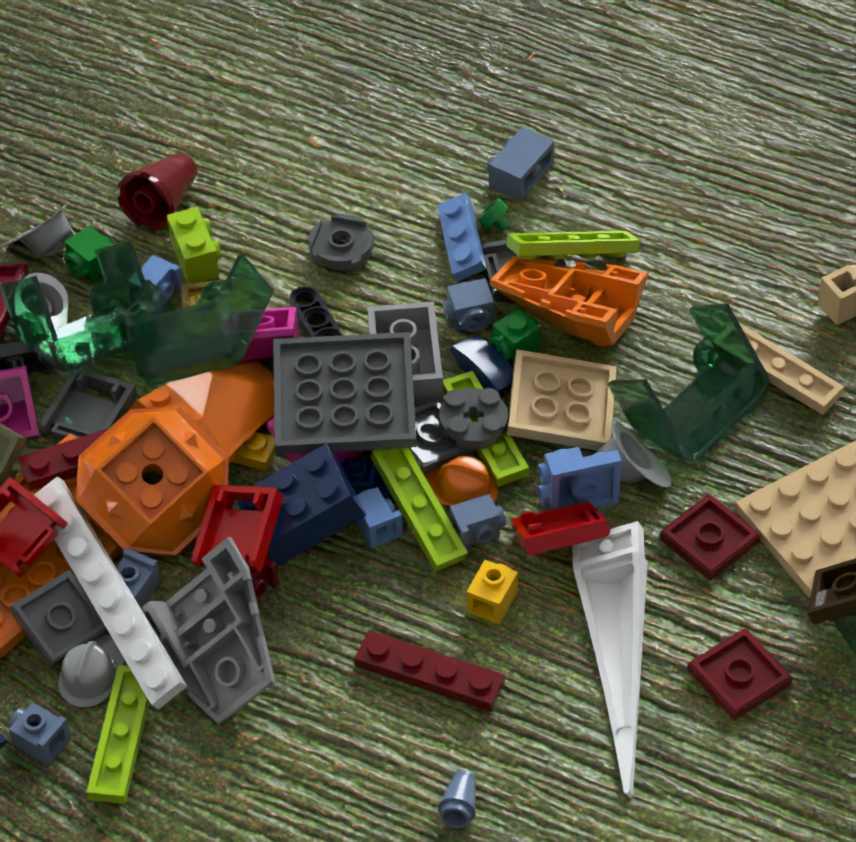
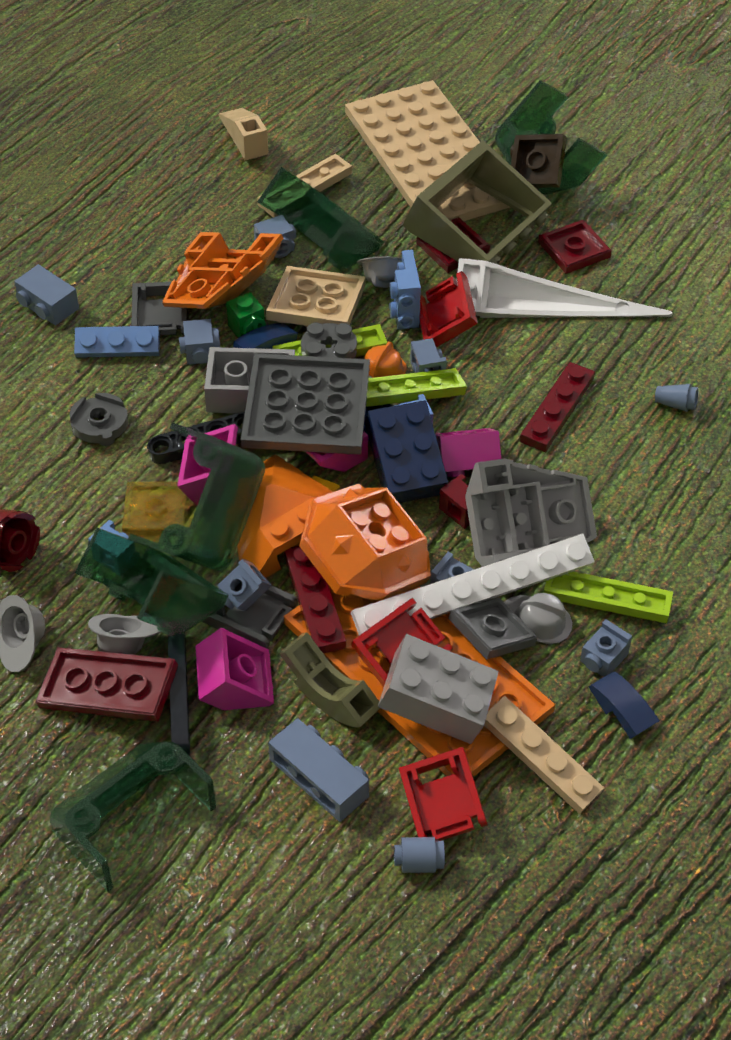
camera: 85 degrees left, 0 degrees up
green brick [64,225,118,284] -> none
lime brick [167,207,222,286] -> none
red container [192,485,284,571] -> none
yellow brick [466,560,518,625] -> none
green tile [476,198,510,232] -> none
lime plate [506,231,640,260] -> none
none -> sand blue brick [217,559,272,611]
none -> sand blue brick [254,215,296,258]
none -> olive windscreen [403,140,552,264]
none -> dark pink slope [435,428,501,477]

